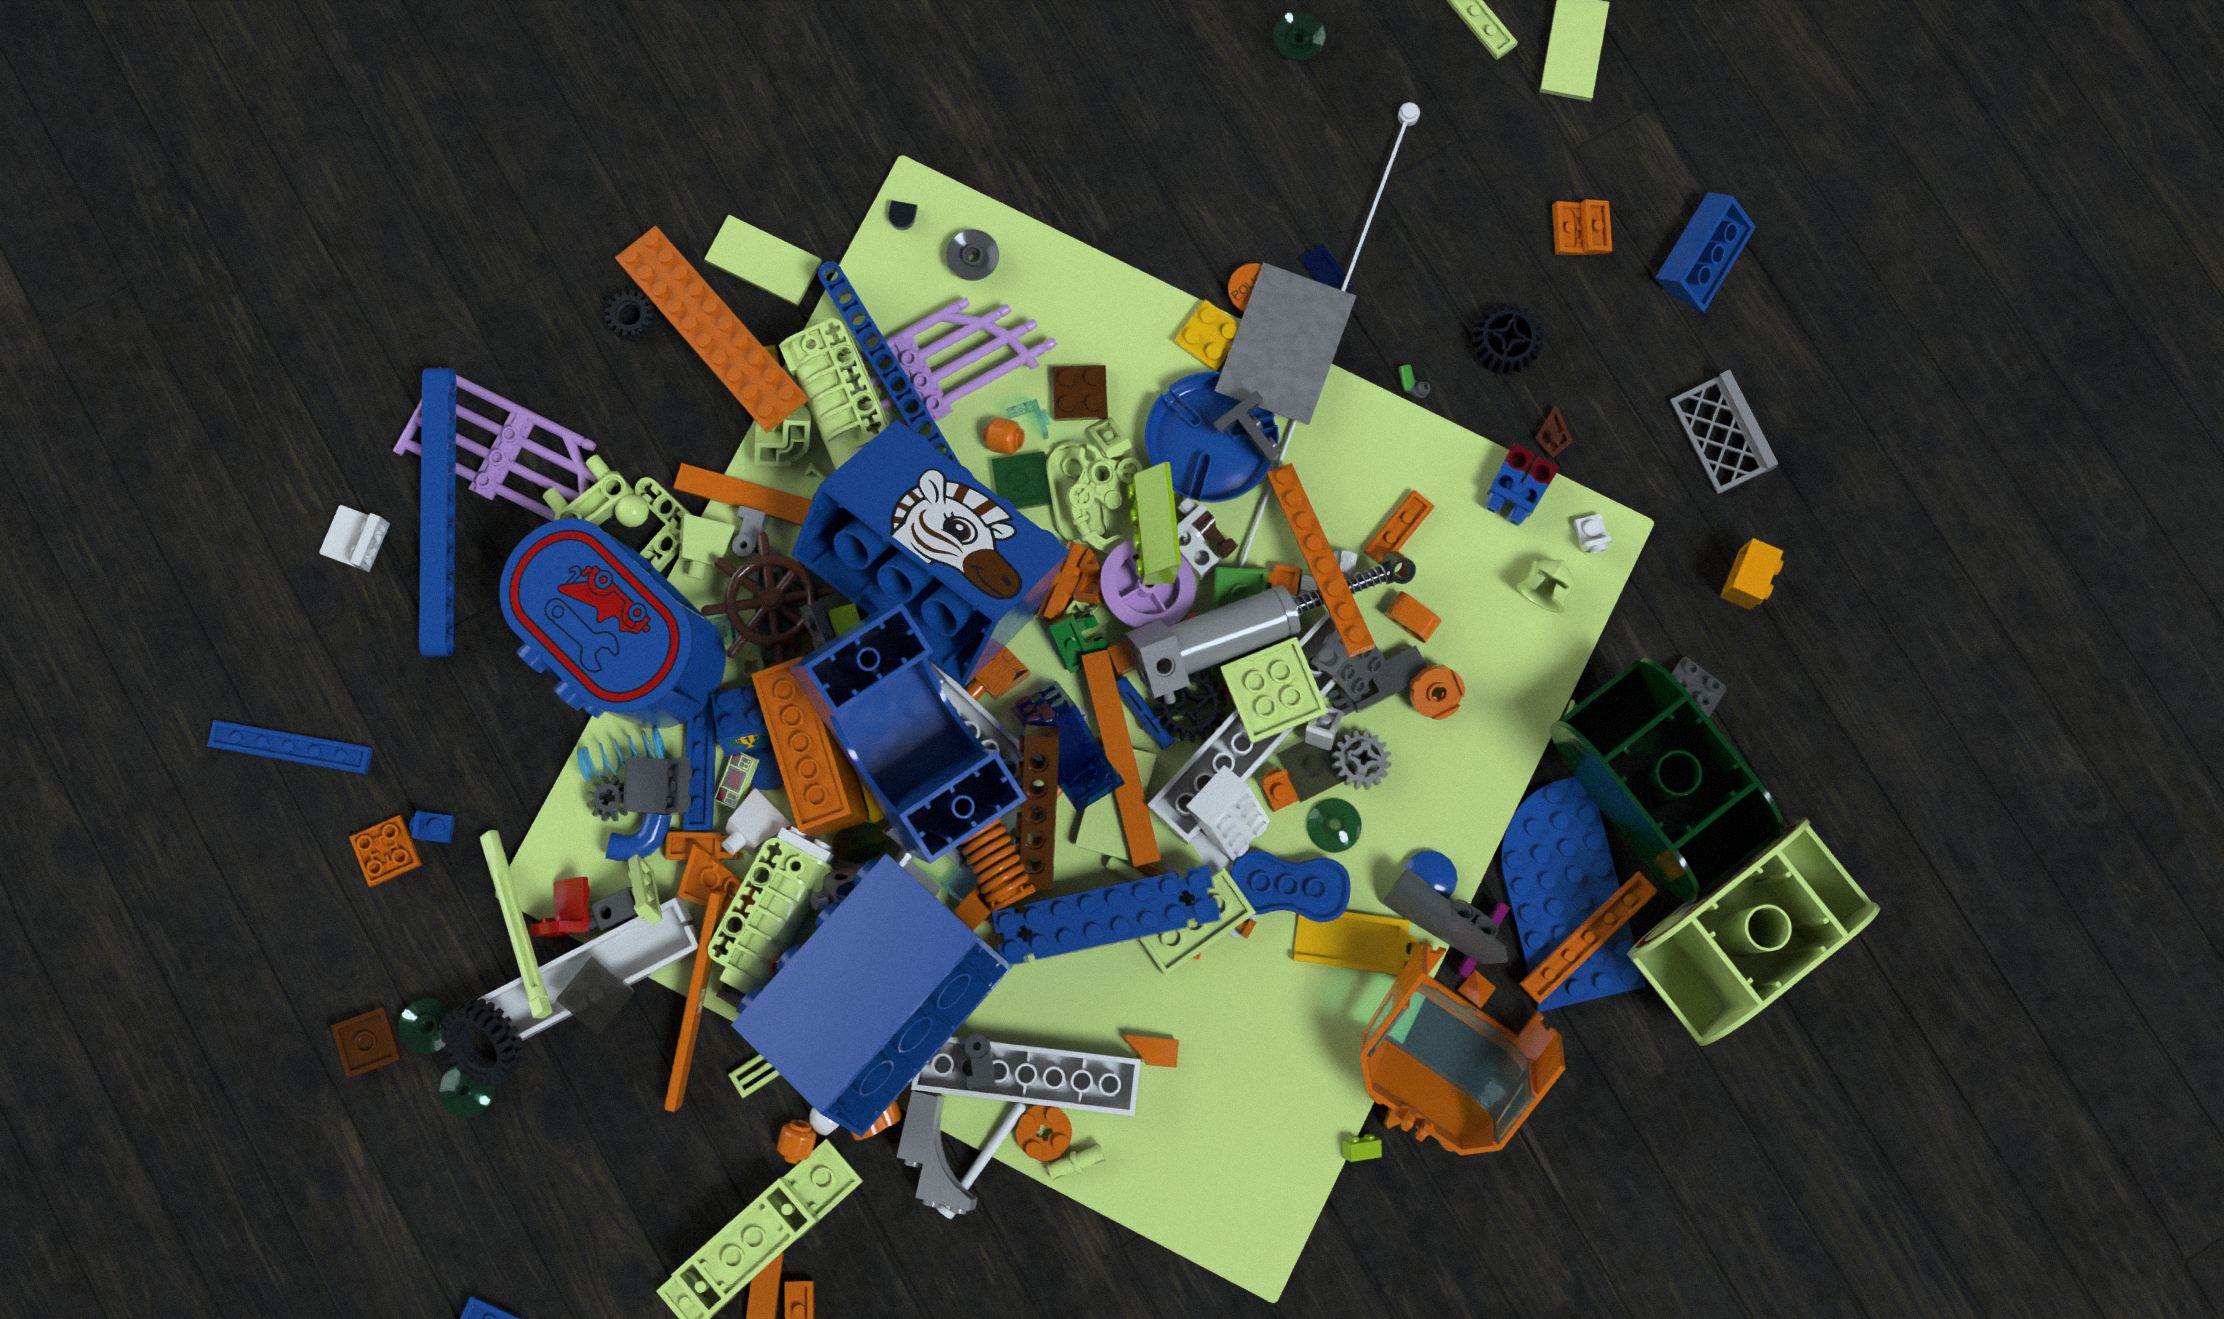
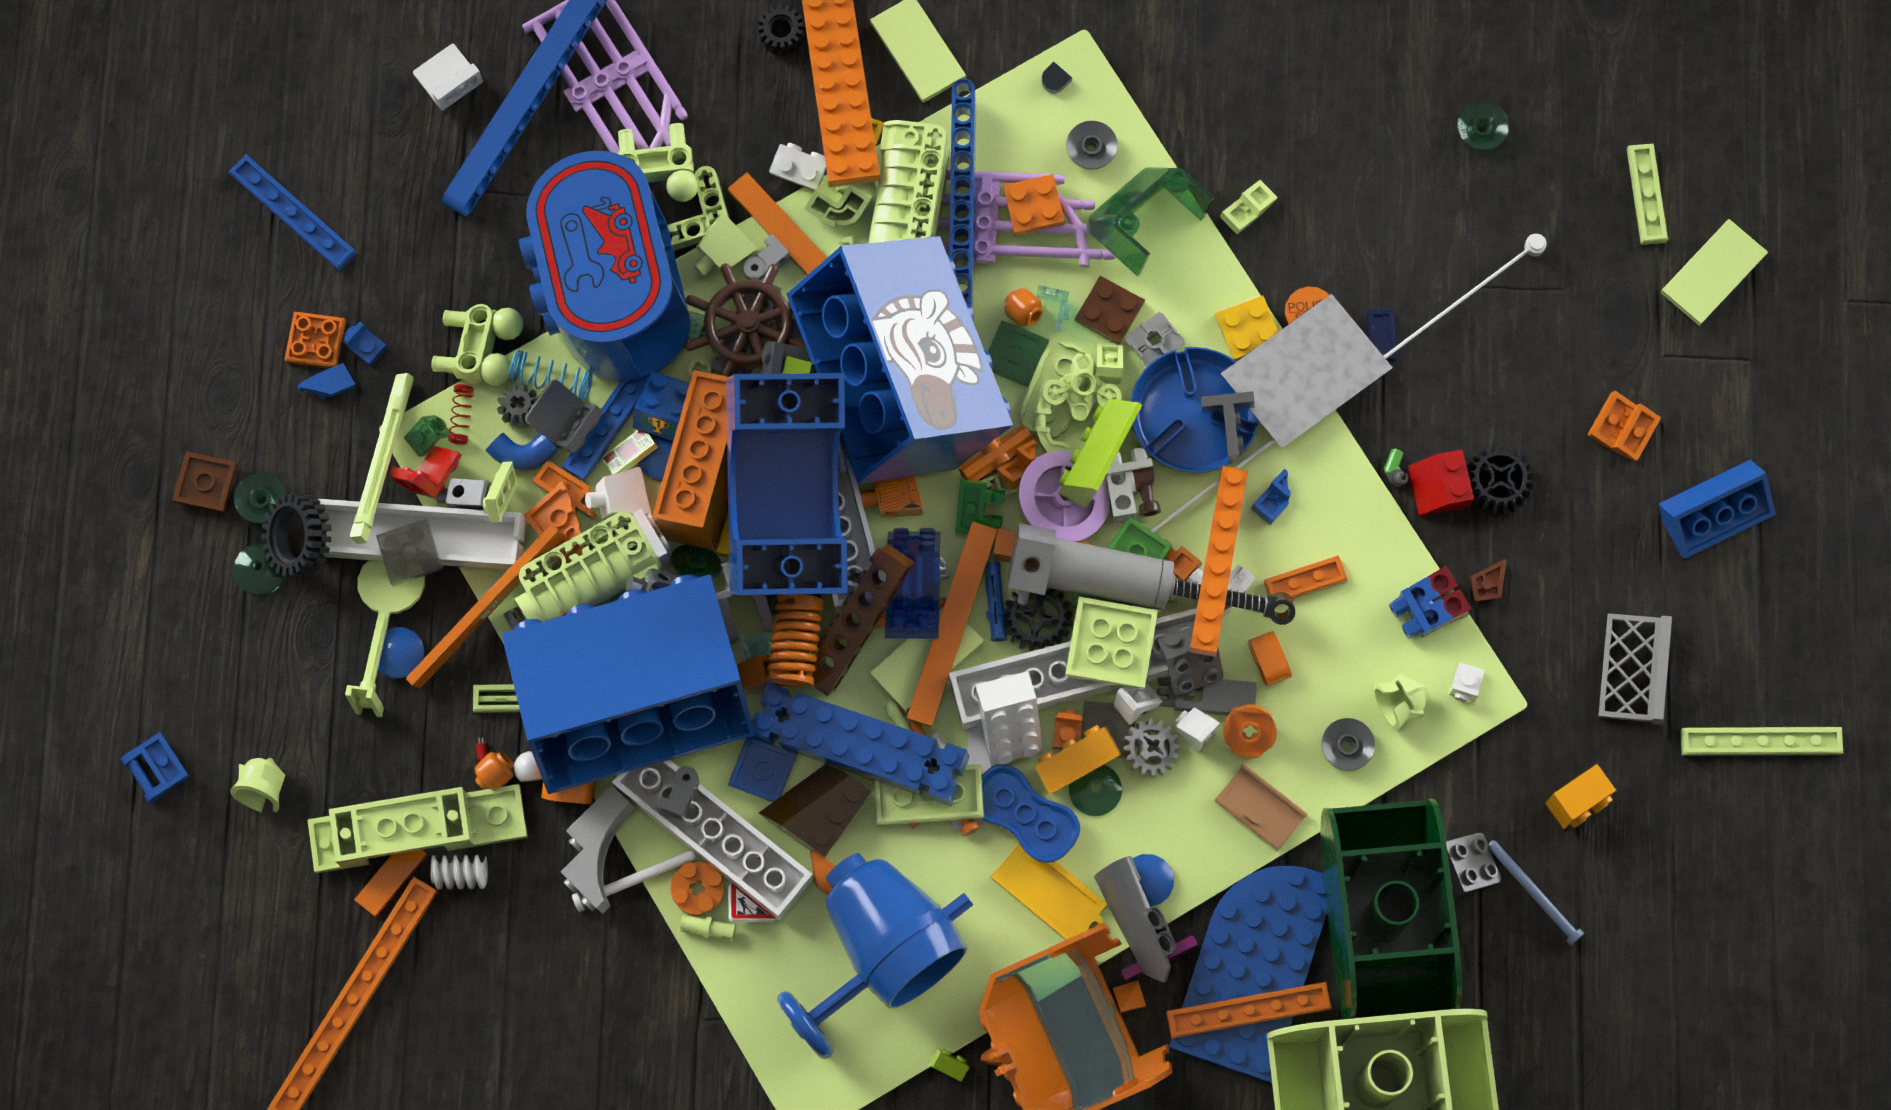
camera: 30 degrees right, 5 degrees down
none -> yellowish green helmet [230,758,285,812]
none -> blue slope [297,363,355,401]
none -> yellowish green piece [345,560,425,717]
none -> blue dish [378,627,425,680]
none -> clear green bracket [404,415,451,457]
none -> yellowish green piece [431,304,523,386]
none -> white piece [431,855,488,890]
none -> red piece [448,384,474,444]
none -> red piece [476,738,487,761]
none -> blue tile [728,736,797,802]
none -> piece [728,882,776,924]
none -> dark brown wedge [758,764,871,858]
none -> white bracket [769,143,826,191]
none -> blue piece [777,853,973,1059]
none -> orange plate [1003,174,1065,236]
none -> light orange brick [1034,725,1122,795]
none -> clear green windscreen [1087,167,1214,277]
none -> light grey piece [1125,311,1185,367]
none -> white slope [1174,708,1219,753]
none -> medium nougat door [1214,764,1307,851]
none -> yellowish green slope [1220,180,1278,235]
none -> blue slope [1251,469,1291,525]
none -> dark grey dish [1321,718,1375,771]
none -> red slope [1407,450,1474,517]
none -> sand blue bar [1488,840,1585,946]
none -> yellowish green tile [1681,727,1843,756]

